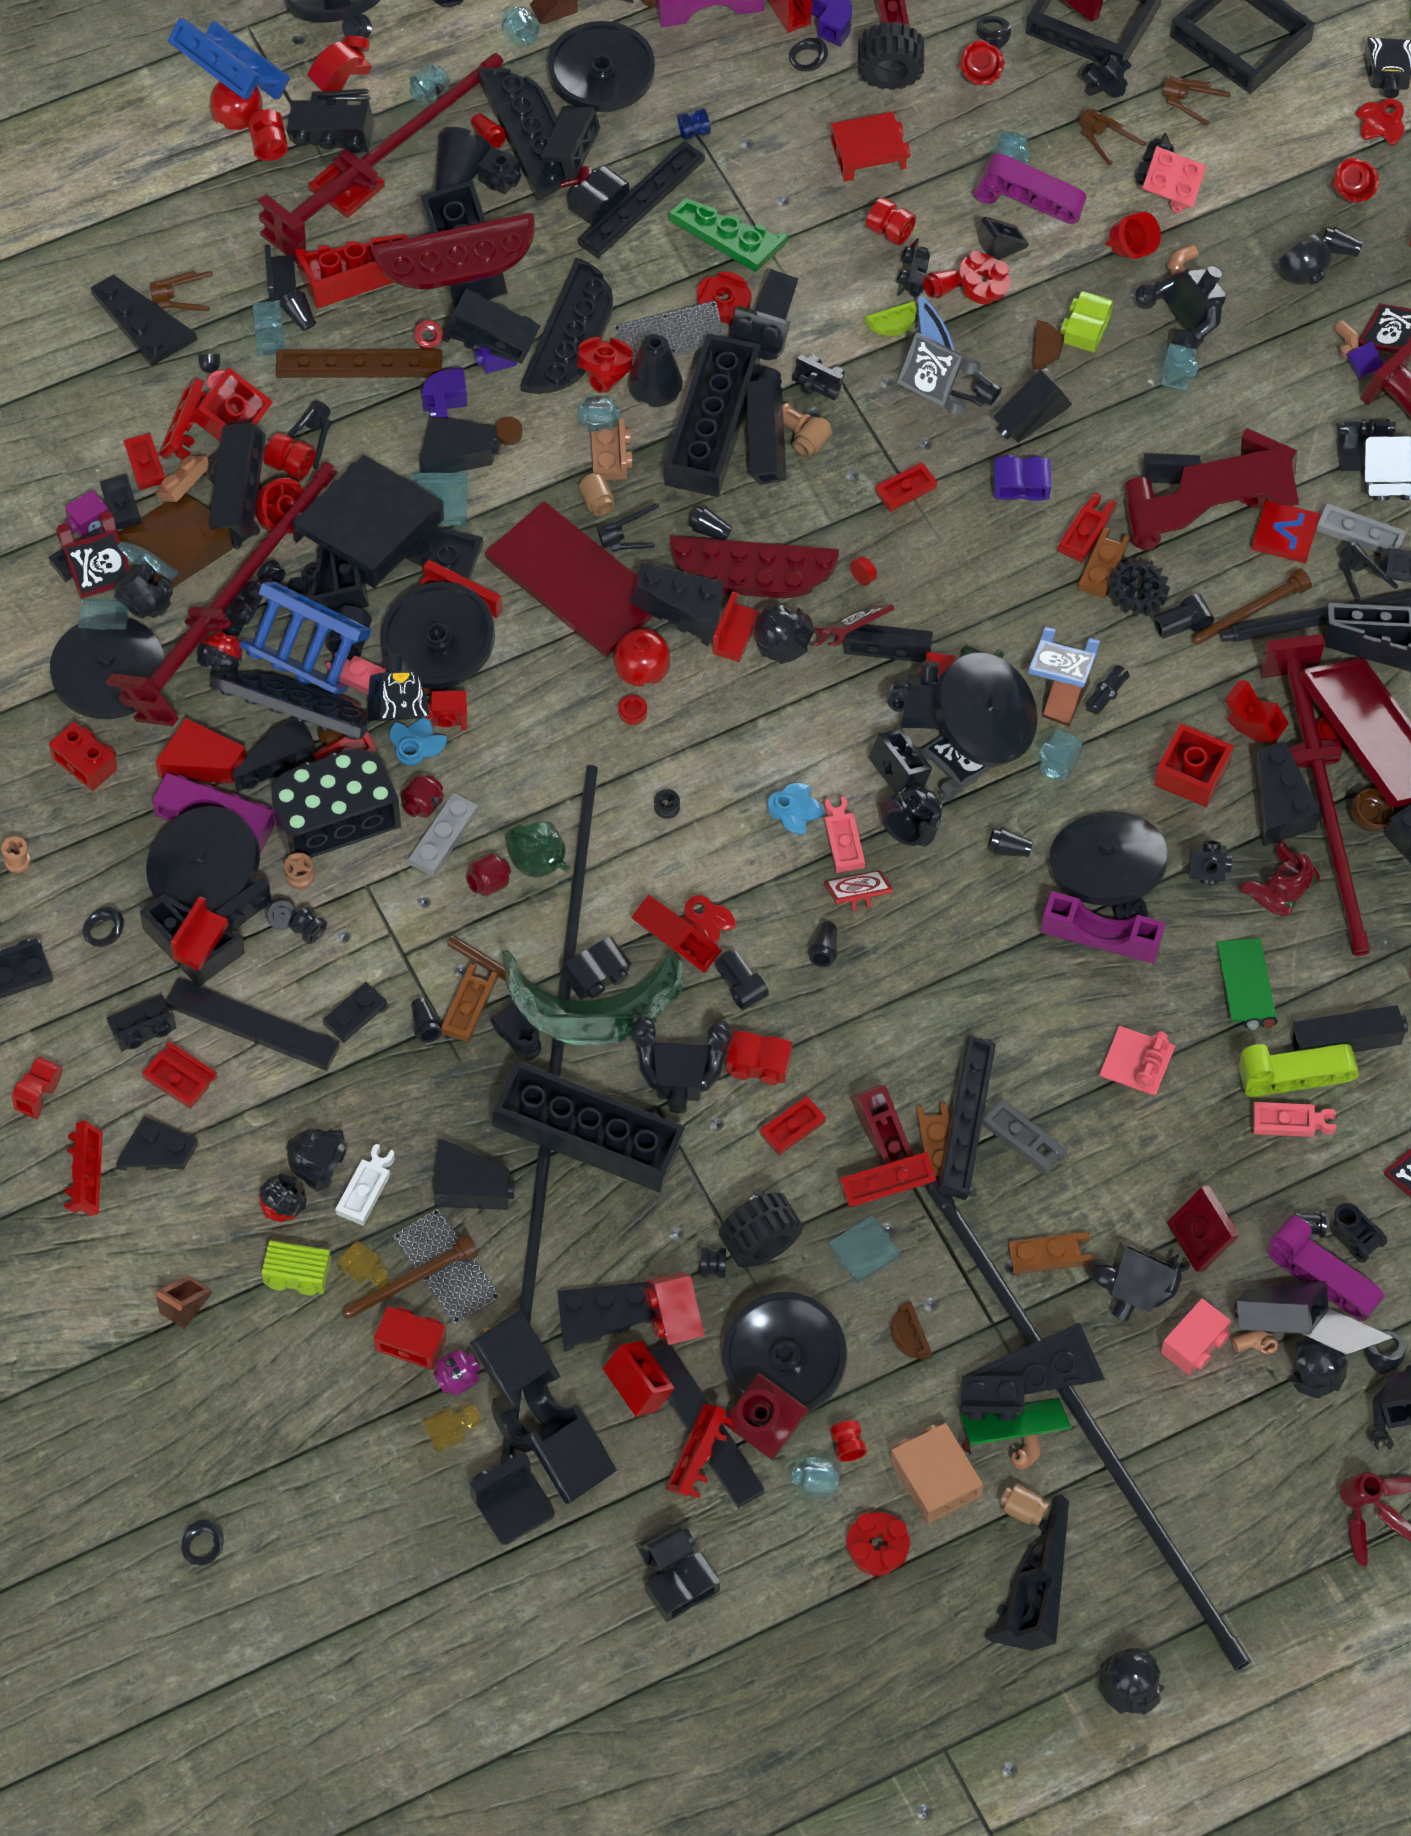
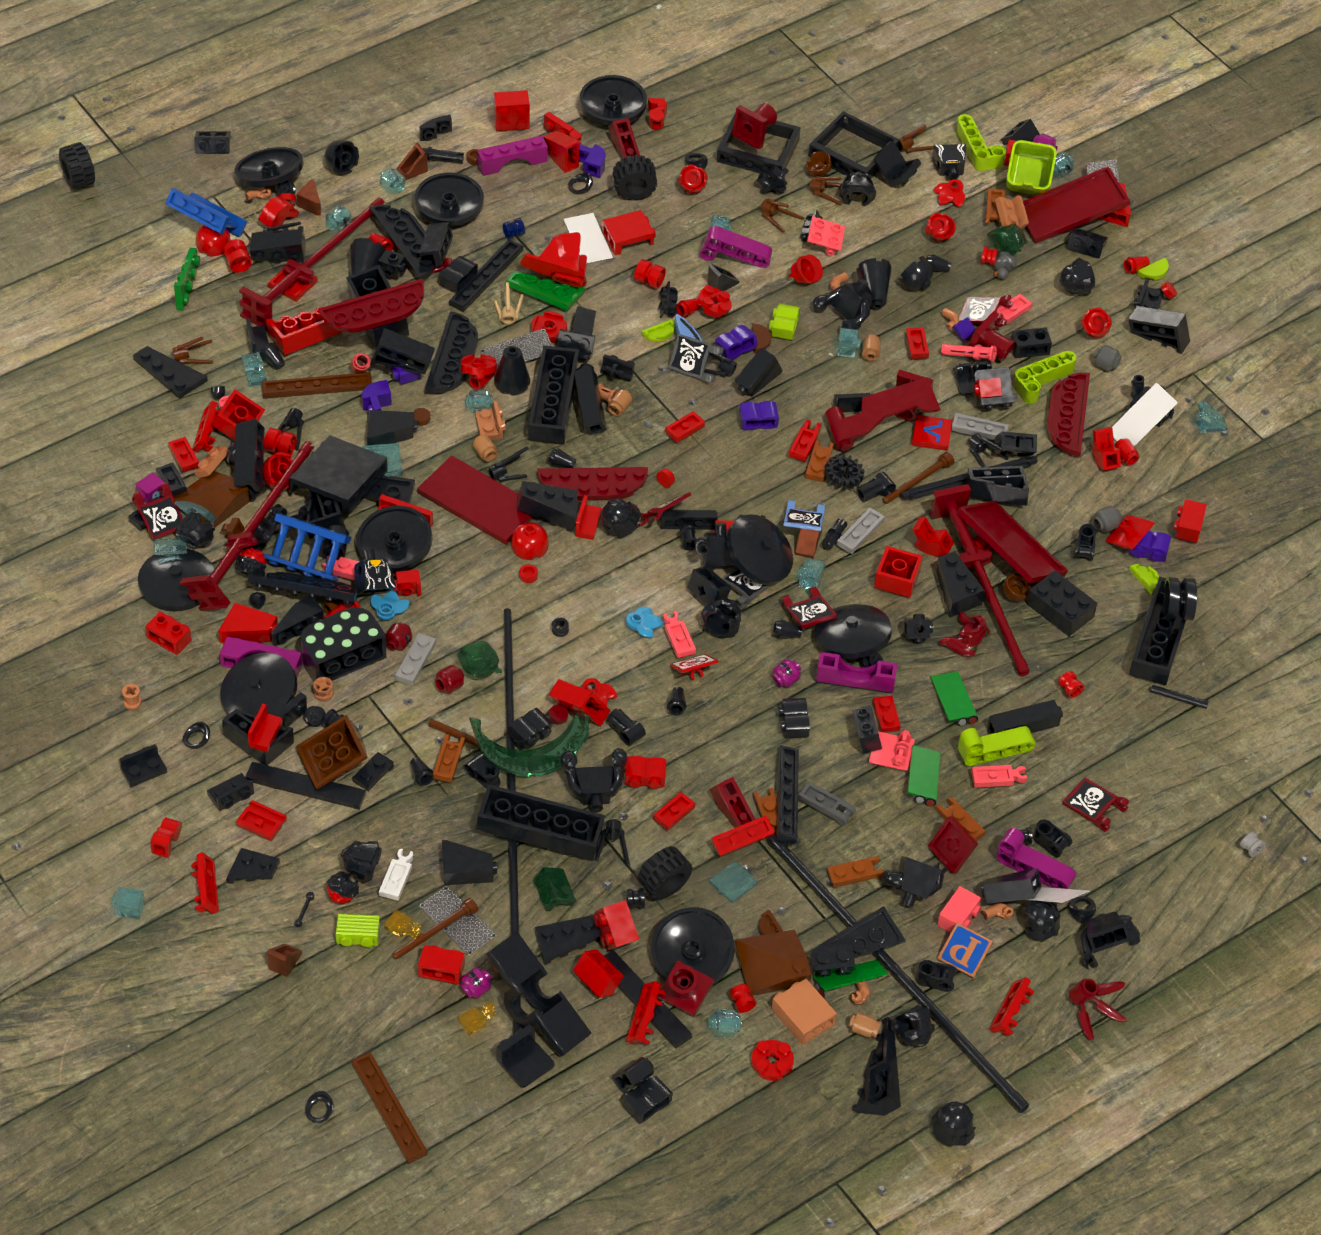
camera: 10 degrees left, 10 degrees down
none -> green wing [174,248,200,311]
none -> reddish brown tile [221,518,245,538]
none -> nougat arm [245,187,271,201]
none -> black hinge [249,592,266,608]
none -> black hinge [294,892,314,927]
none -> reddish brown slope [296,715,368,789]
none -> copper slope [297,179,321,216]
none -> reddish brown tile [351,1052,428,1164]
none -> tan plant [494,282,524,325]
none -> red piece [520,232,587,287]
none -> clear green bracket [534,867,576,912]
none -> dark red tile [549,705,568,724]
none -> white sticker [564,213,613,263]
none -> black plant [595,819,630,867]
none -> black bush [679,525,697,551]
none -> dark purple brick [715,325,758,360]
none -> reddish brown slope [734,929,812,996]
none -> magenta head [772,659,801,688]
none -> black brick [778,698,810,738]
none -> flag [781,586,837,629]
none -> reddish brown hair [806,151,832,177]
none -> light grey plate [837,507,885,554]
none -> black helmet [839,171,876,206]
none -> black brick [852,705,882,754]
none -> black cone [856,258,892,309]
none -> medium nougat brick [862,334,881,361]
none -> red plate [873,695,901,733]
none -> black bracket [874,141,921,187]
none -> black helmet [890,1003,935,1047]
none -> reddish brown plant [898,125,934,154]
none -> red plate [906,327,929,359]
none -> green piece [907,745,941,807]
none -> black piece [915,960,957,992]
none -> dark orange hinge [935,797,985,841]
none -> piece [937,922,993,978]
none -> coral pin [941,344,997,362]
none -> brick [973,378,1002,399]
none -> red plate [989,977,1034,1036]

